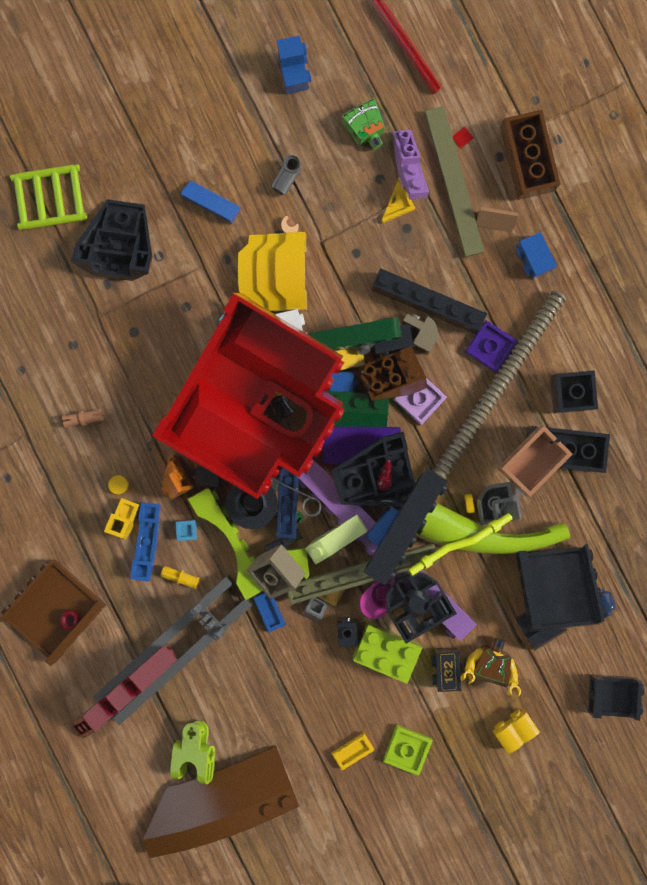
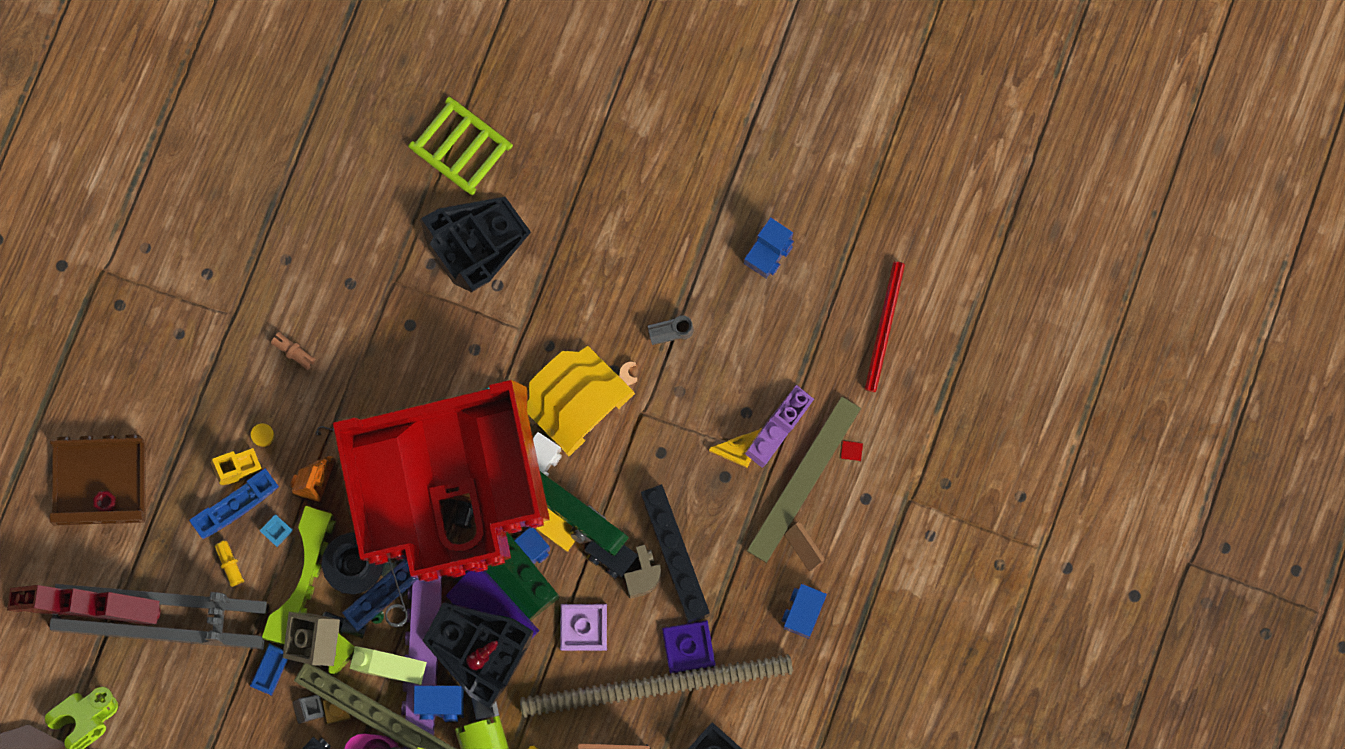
camera: 50 degrees right, 10 degrees down
blue slope [180,181,241,224] -> none
black brick [192,465,221,487] -> none
bright green torso [342,98,385,150] -> none
reddish brown slope [358,346,427,401] -> none
black brick [363,468,447,585] -> none
reddish brown brick [500,110,561,200] -> none

